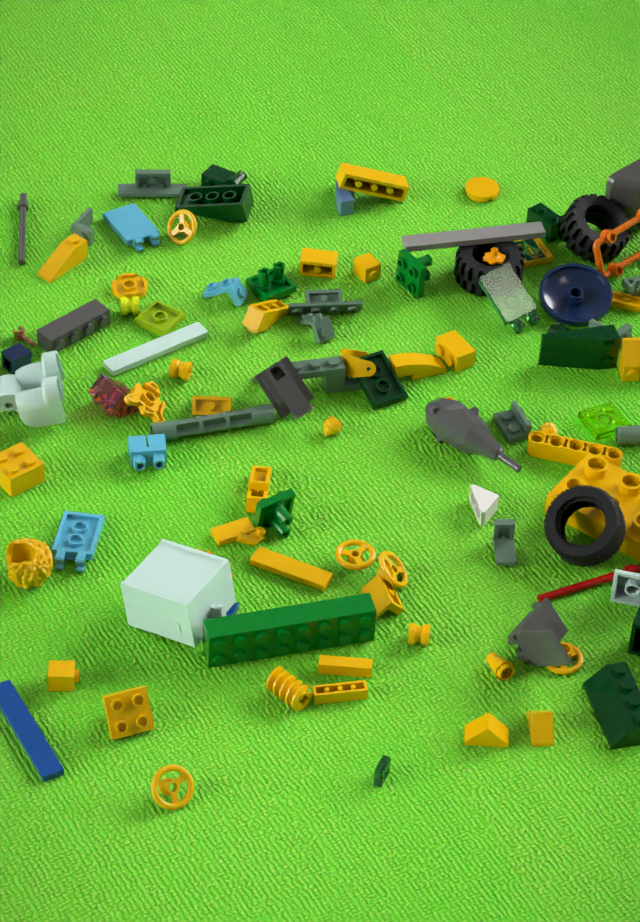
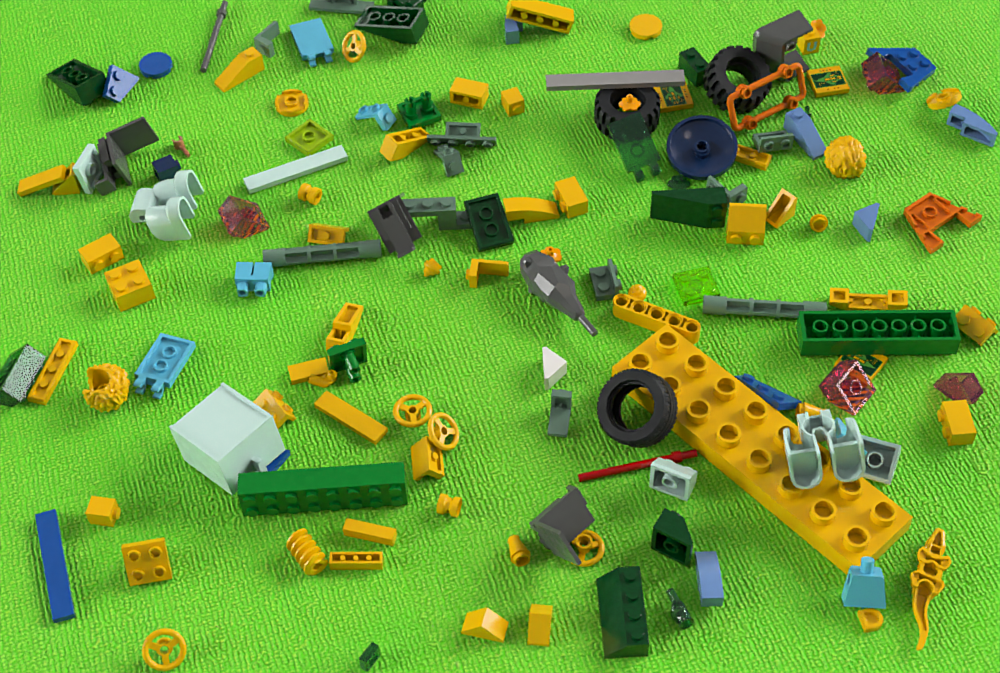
camera: 15 degrees right, 10 degrees up
dark grey brick [37,299,110,352] -> none
neon yellow wheel [120,296,140,316] -> none
yellow tile [124,381,165,423] -> none
yellow piece [340,349,376,377] -> none
green plate [395,249,432,299] -> none
none -> yellow bracket [466,259,509,288]

